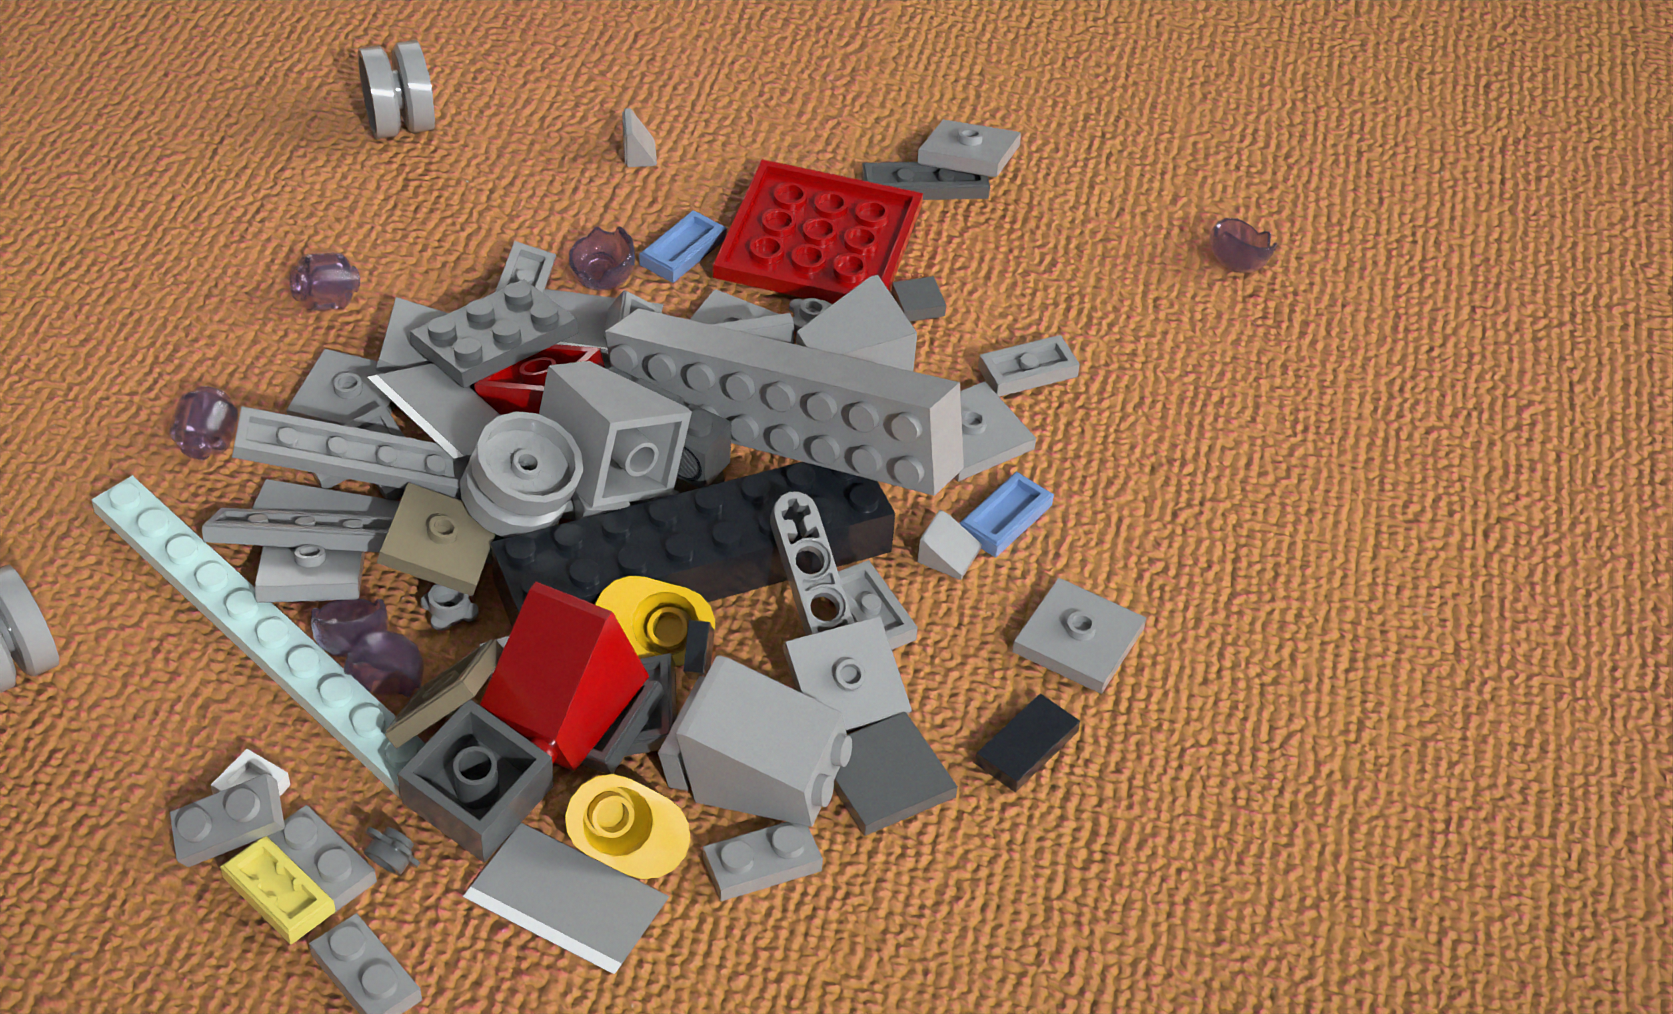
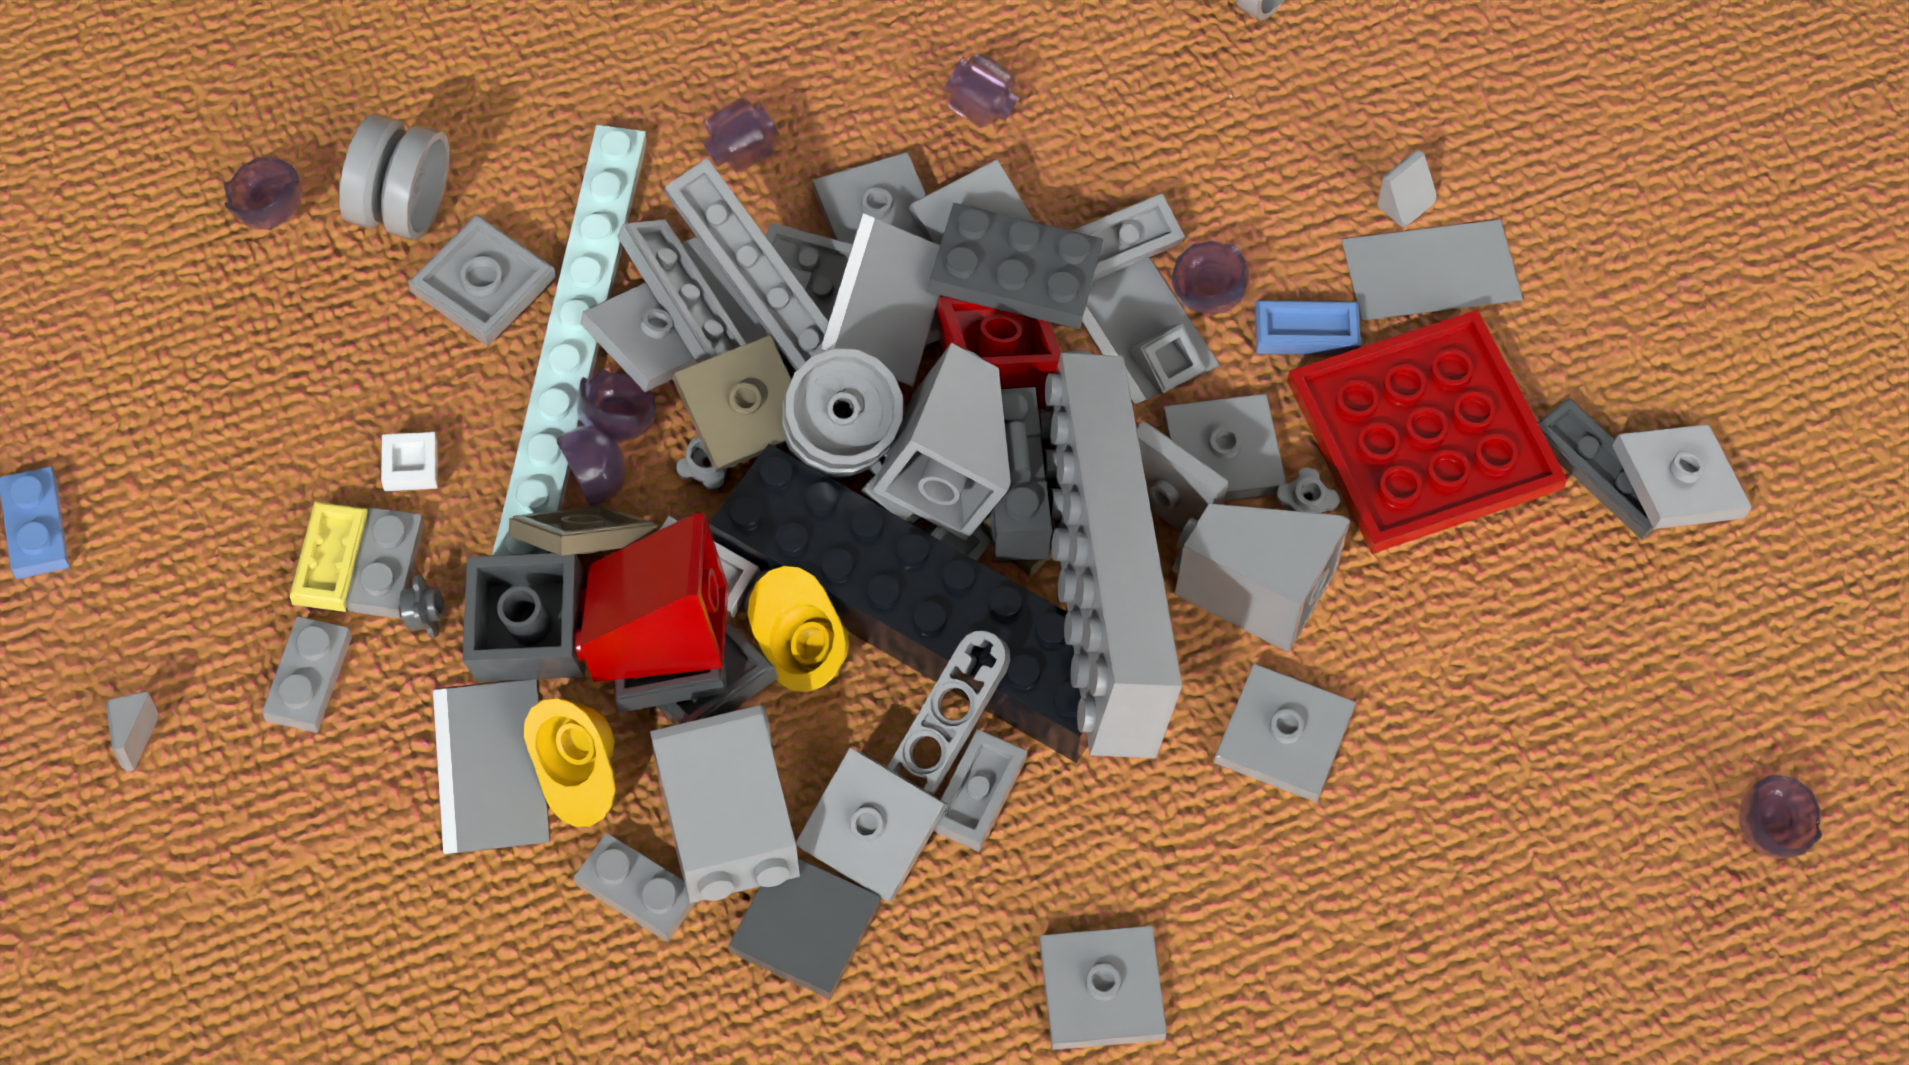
camera: 55 degrees right, 15 degrees up
light grey plate [170,773,285,867] -> none
black tile [683,620,715,680] -> none
dark grey tile [891,276,946,321] -> none
slope [918,510,982,580] -> none
medium blue tile [959,472,1054,558] -> none
black tile [975,693,1080,793] -> none
light grey plate [978,335,1080,397] -> none
none -> light grey plate [408,214,556,346]
none -> light grey sticker [1341,219,1523,321]

